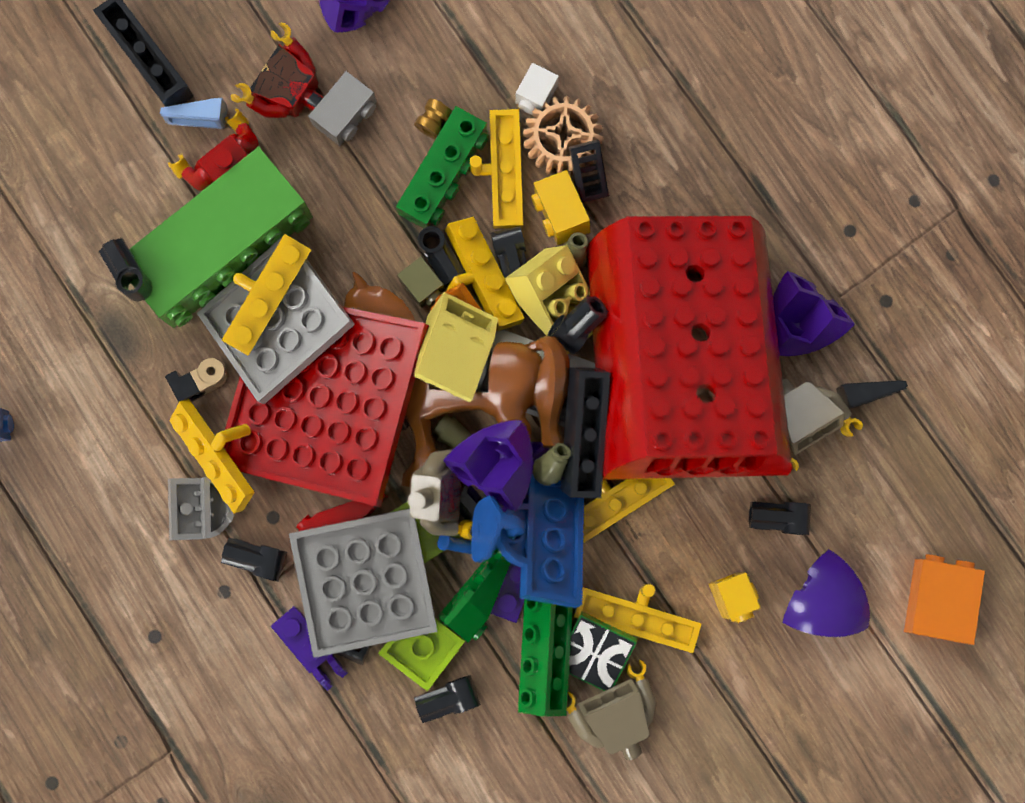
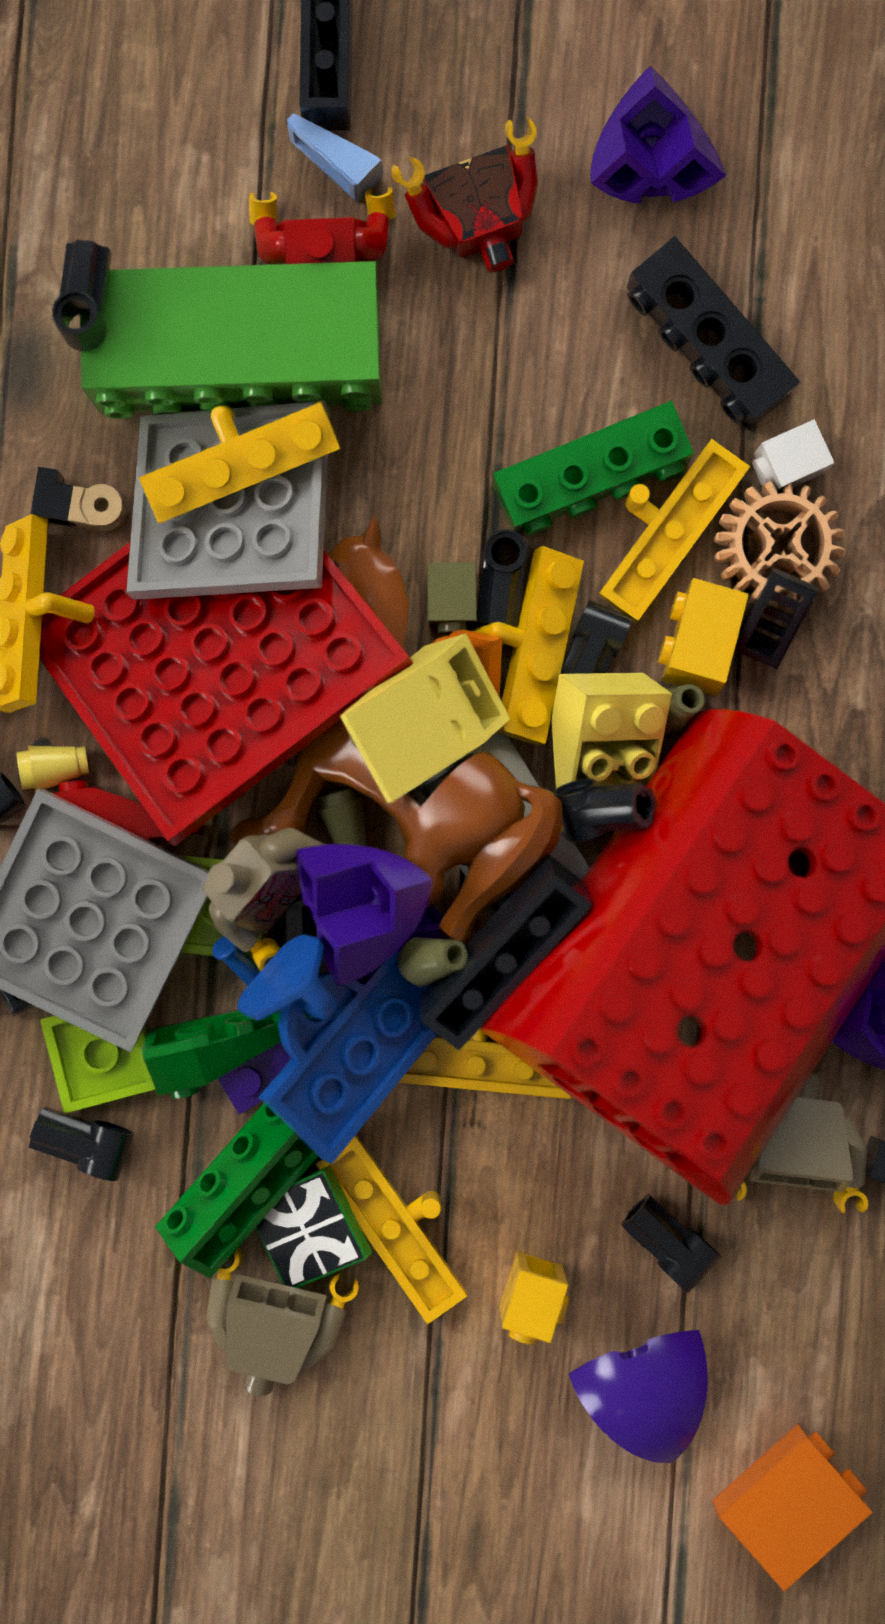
camera: 40 degrees right, 5 degrees up
light grey brick [309,71,377,146] -> none
pearl gold wheel [414,98,452,140] -> none
none -> light yellow cone [16,745,89,792]
none -> black brick [626,236,800,430]

